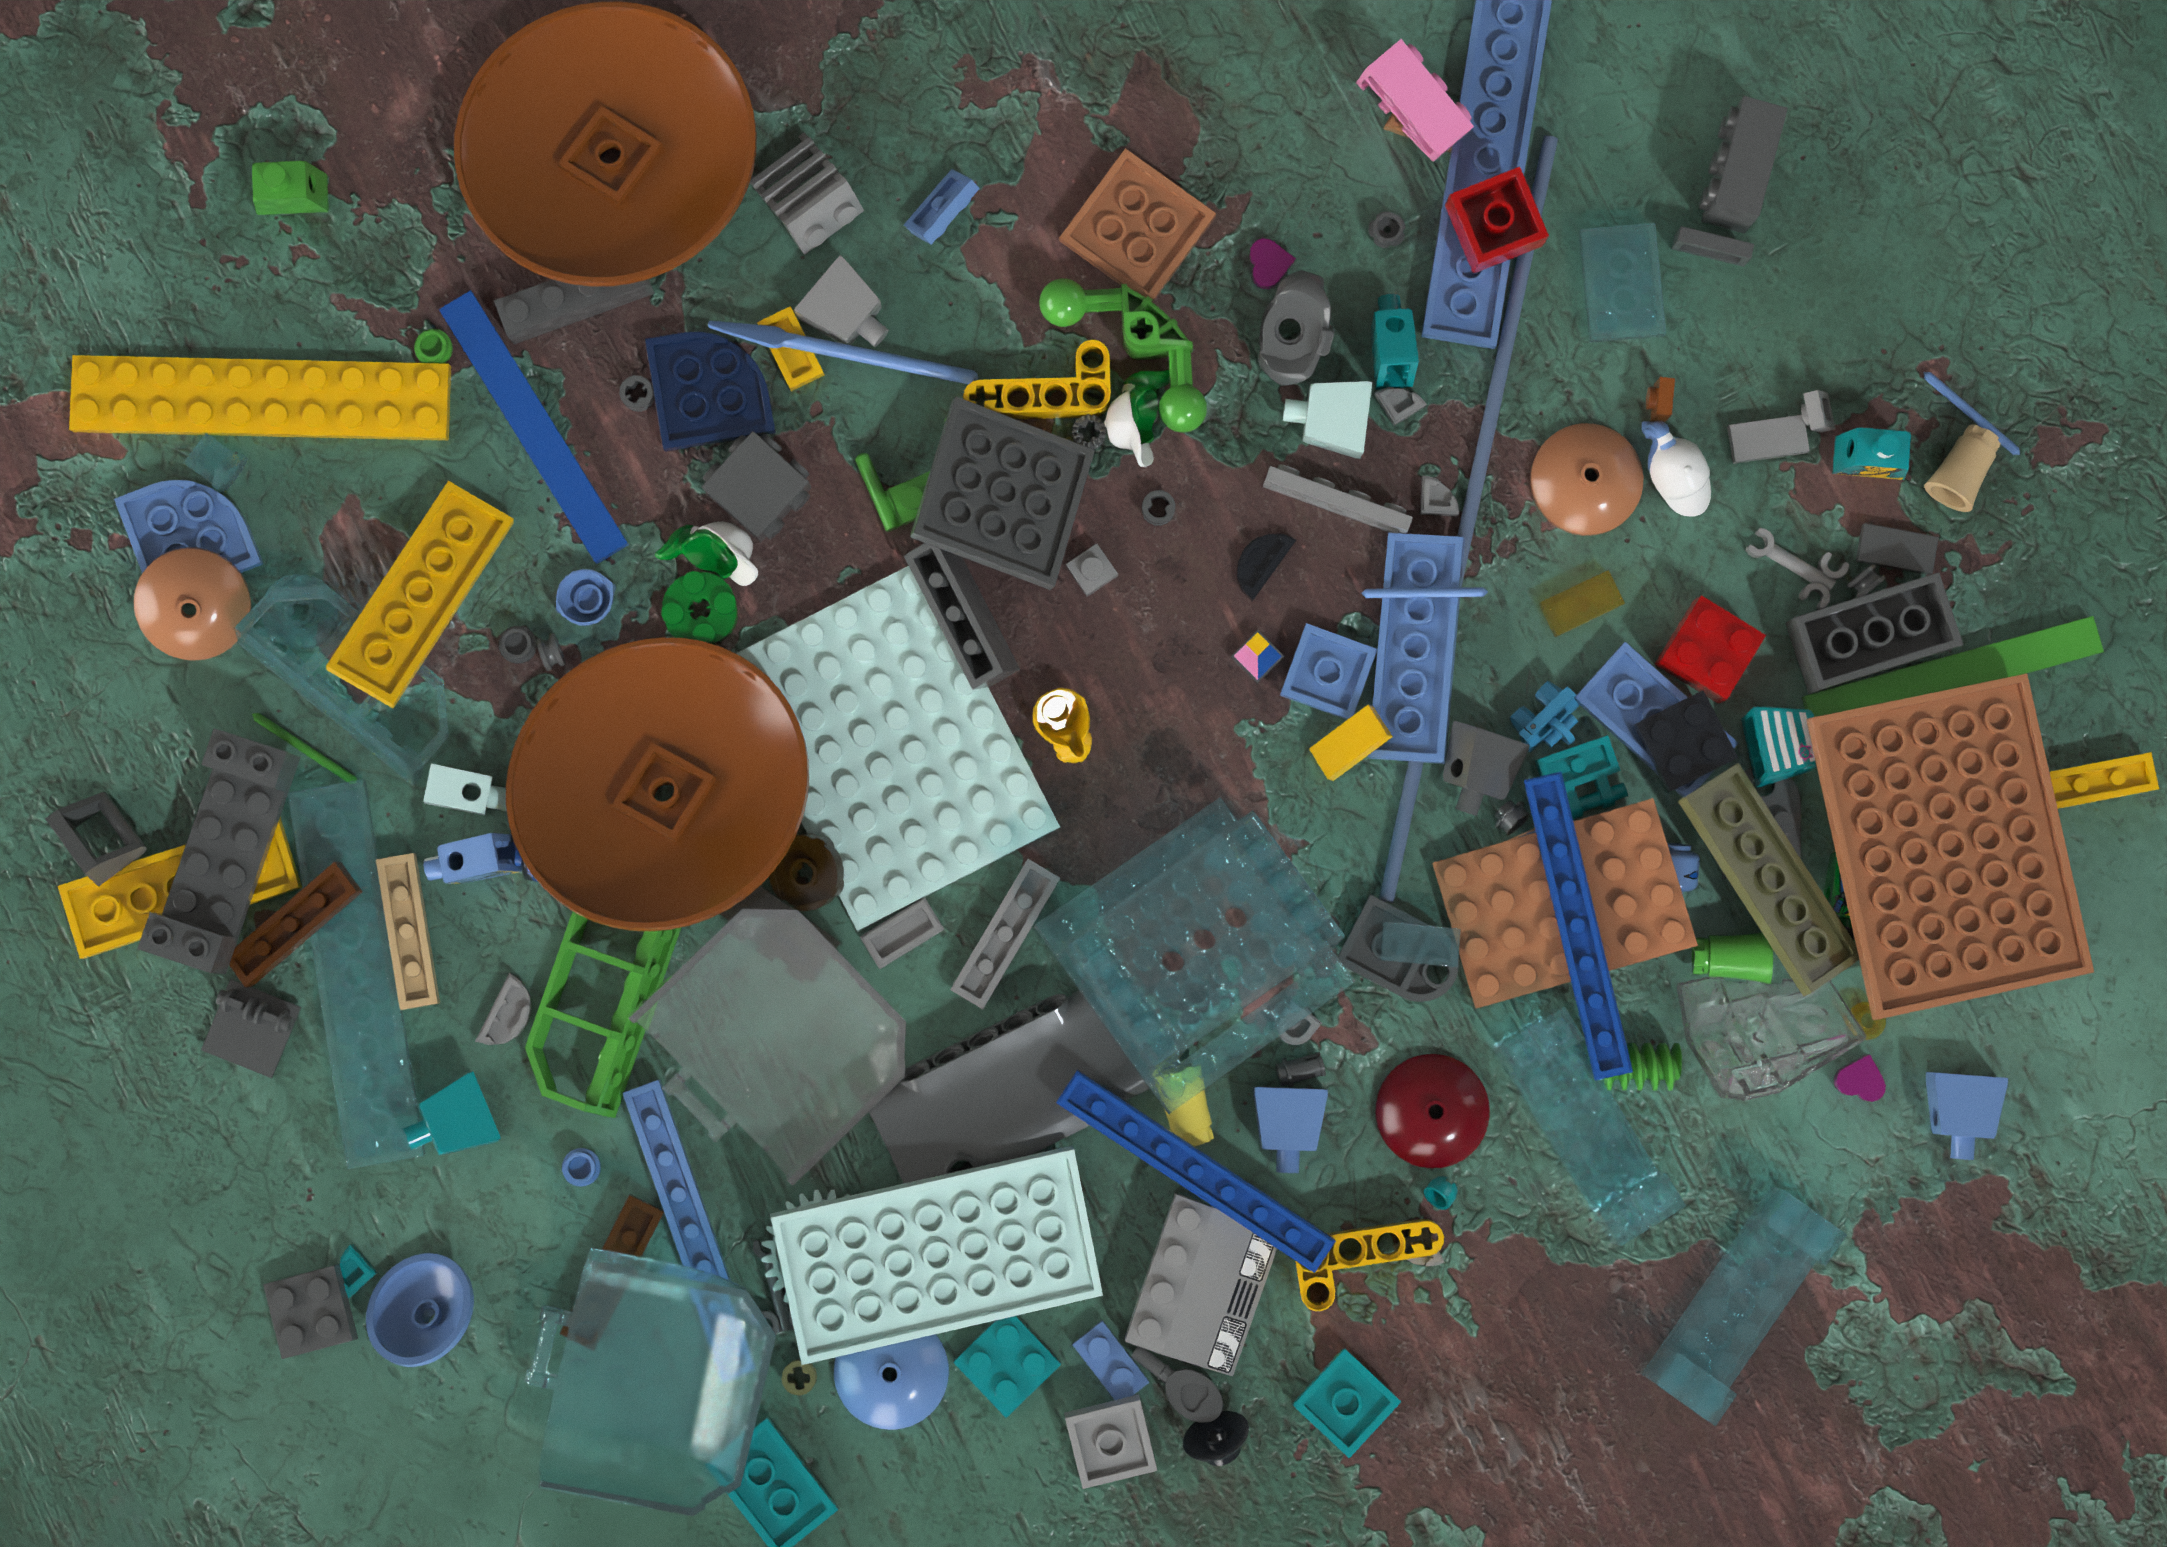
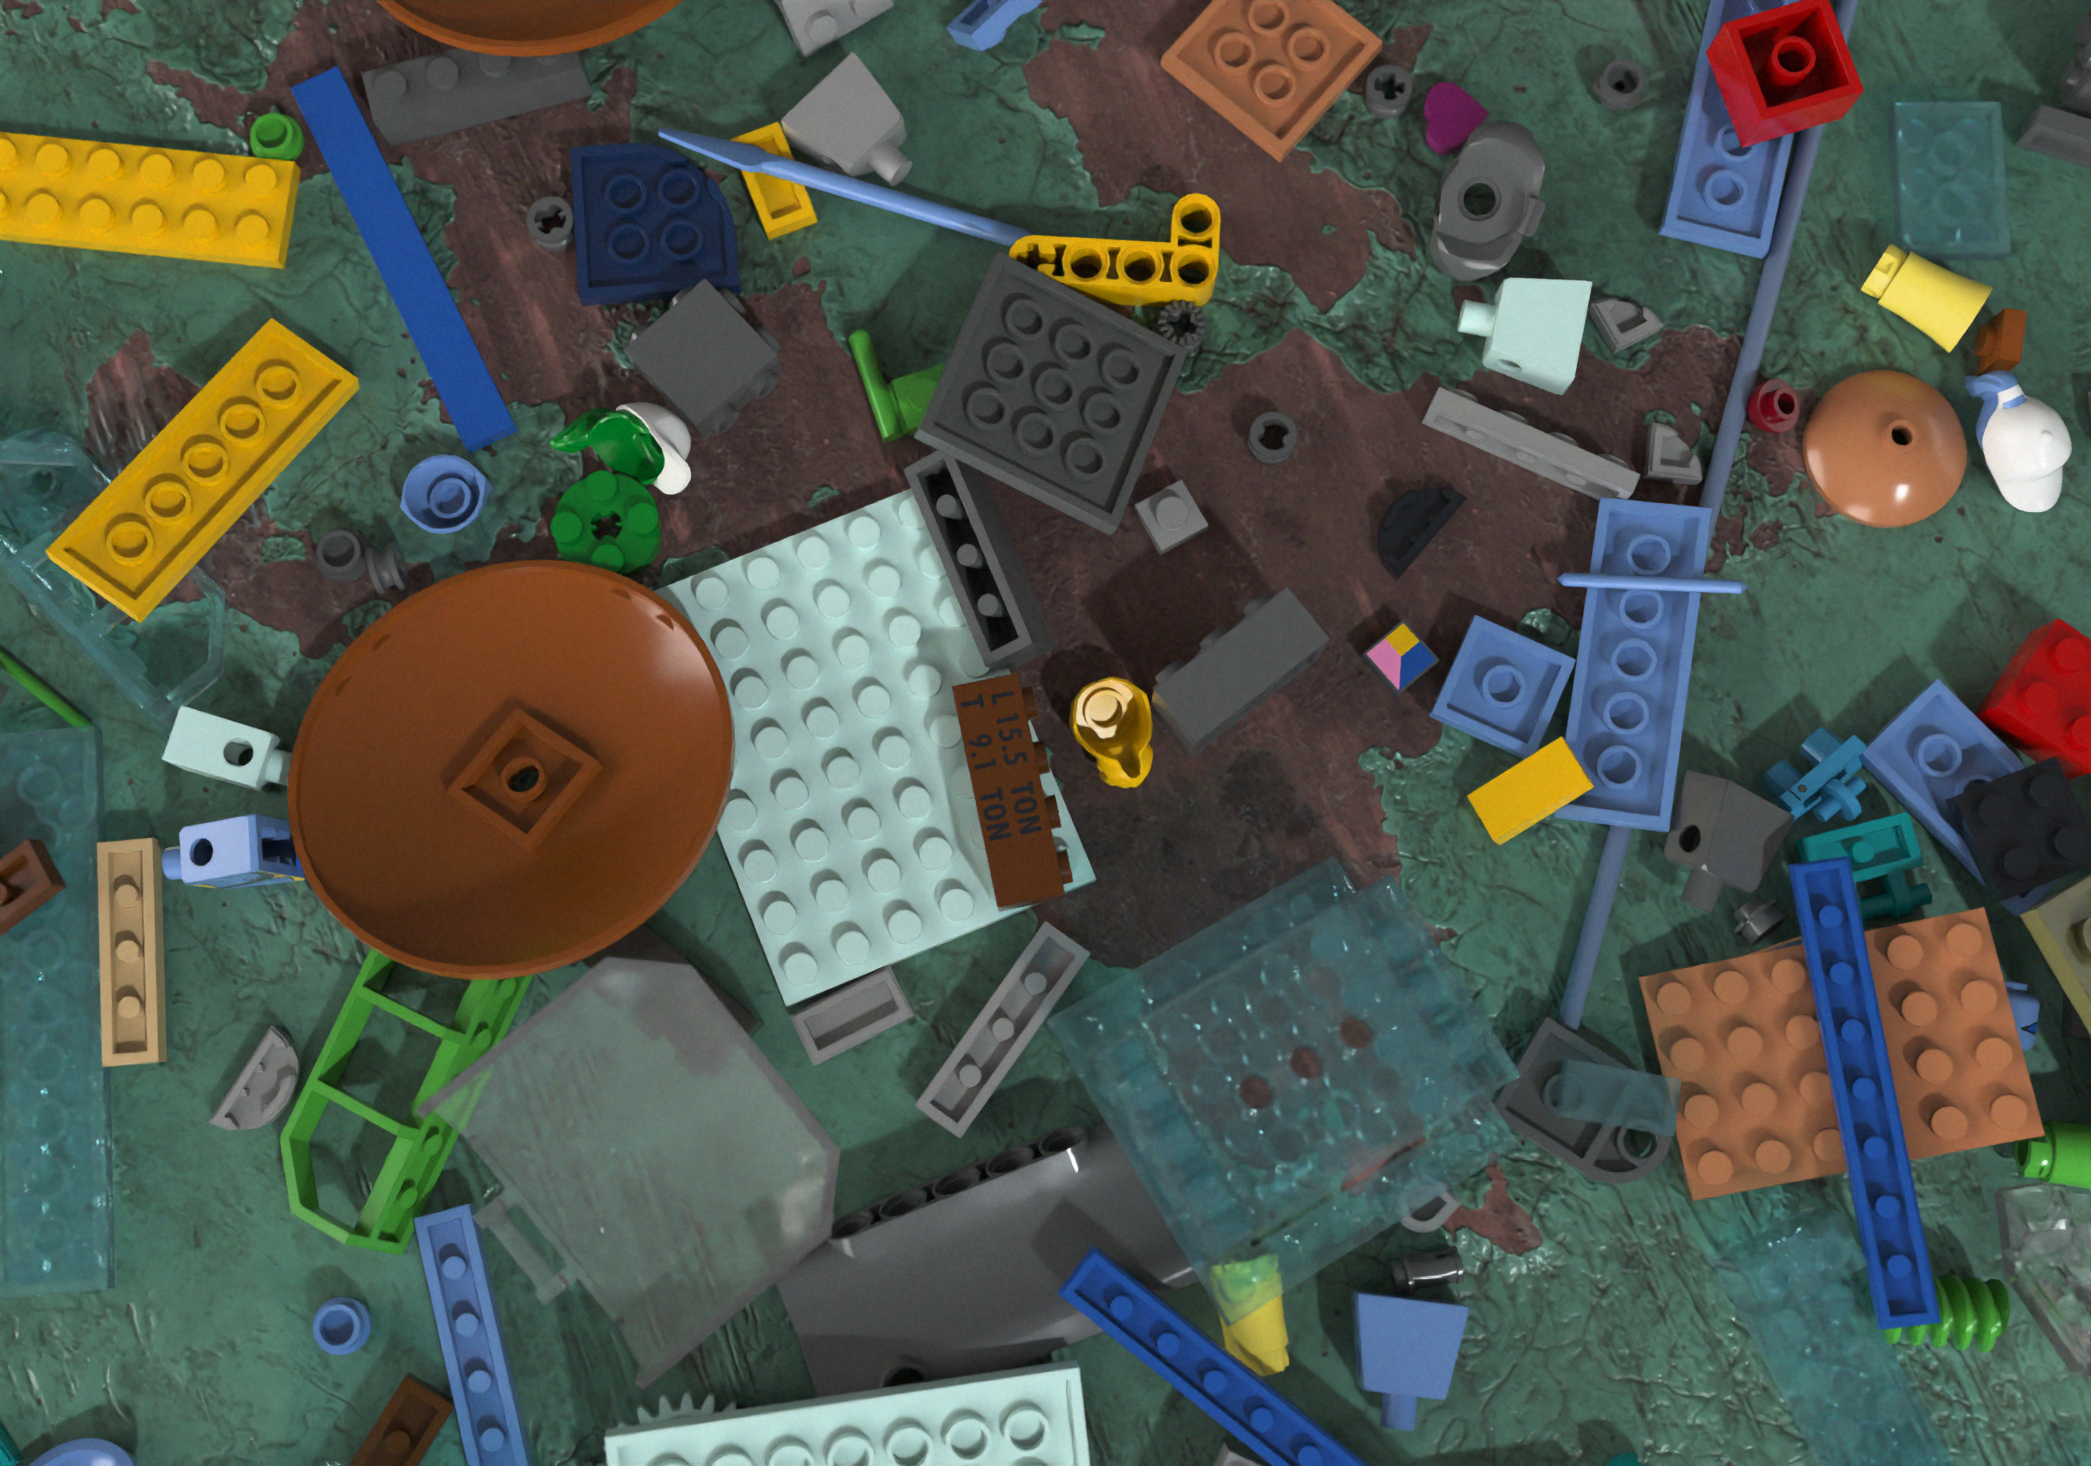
camera: 10 degrees right, 5 degrees down
teal torso [402,1071,501,1156] -> none
dark brown plate [769,833,844,911] -> none
bright green piece [1039,278,1207,433] -> none
hair [1104,370,1170,467] -> none
teal torso [1371,294,1419,390] -> none
dark red dish [1375,1054,1490,1169] -> none
clear yellow plate [1539,570,1625,637] -> none
none -> reddish brown brick [951,673,1073,912]
none -> dark grey brick [1150,586,1330,759]
none -> dark grey bush [1363,64,1413,119]
none -> dark red plate [1747,379,1800,434]
none -> light yellow plant [1860,244,1993,353]

